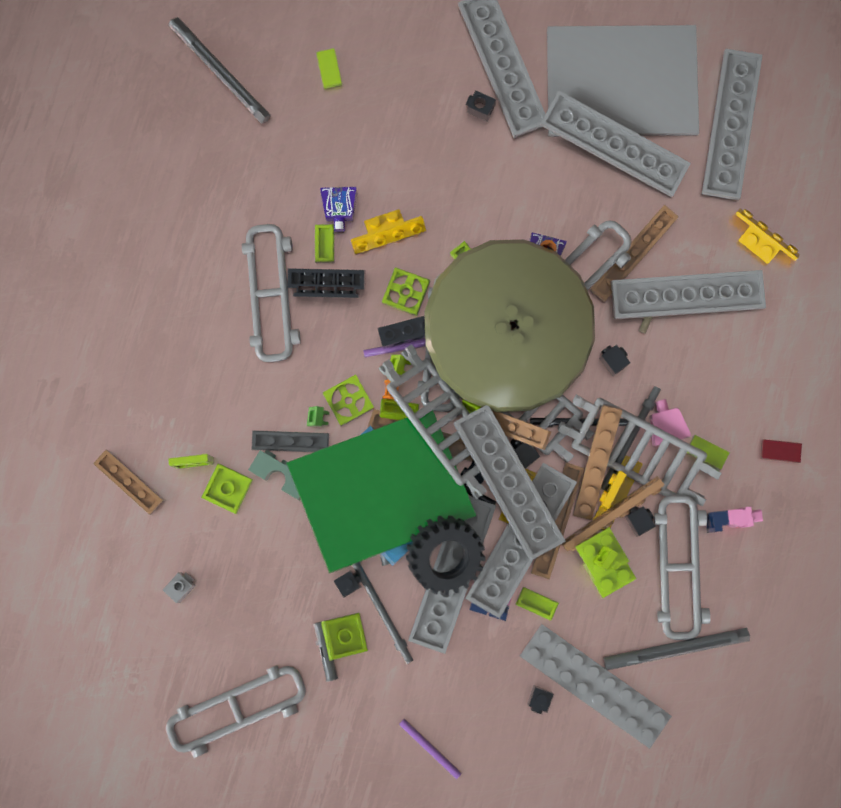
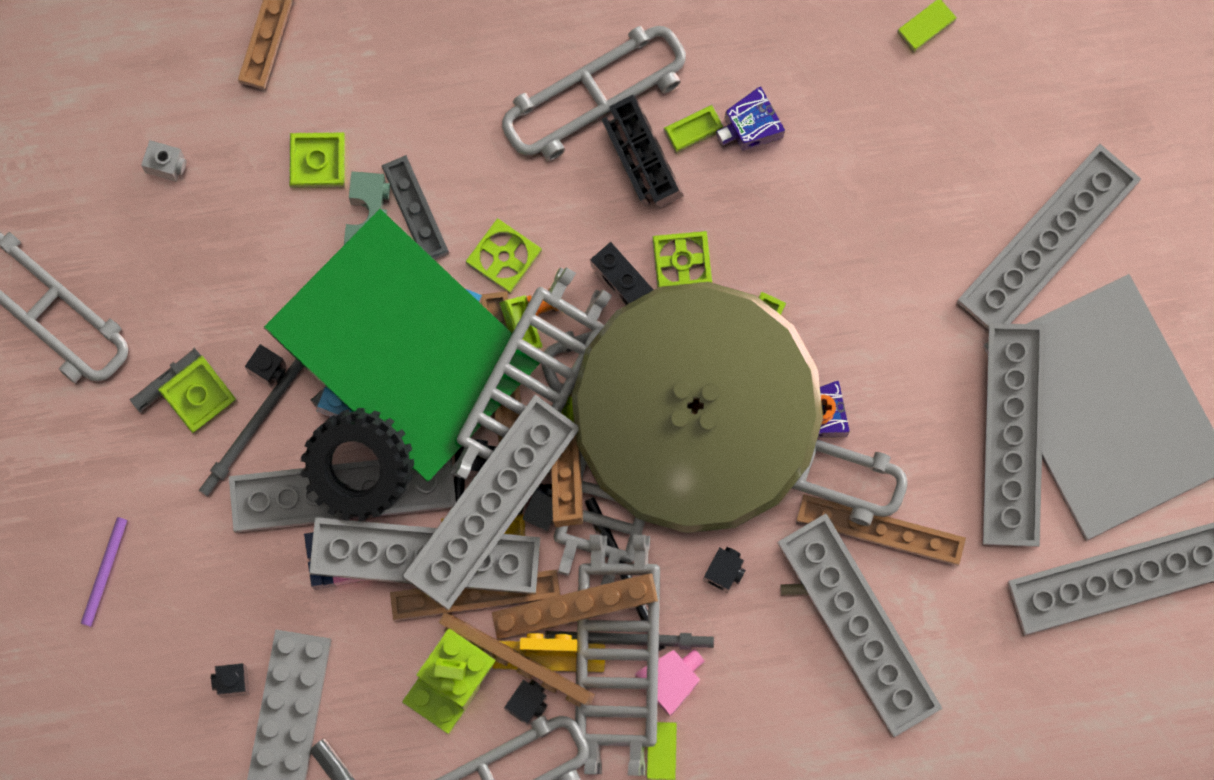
camera: 55 degrees right, 5 degrees down
lime tile [168,454,214,469] -> none
bright green tile [307,406,330,427] -> none
yellow bracket [351,209,426,254] -> none
medium lavender bar [363,339,426,357] -> none
lime tile [390,355,411,375] -> none
black brick [466,90,496,122] -> none
lime tile [515,587,559,621] -> none
yellow bracket [736,208,800,264] -> none

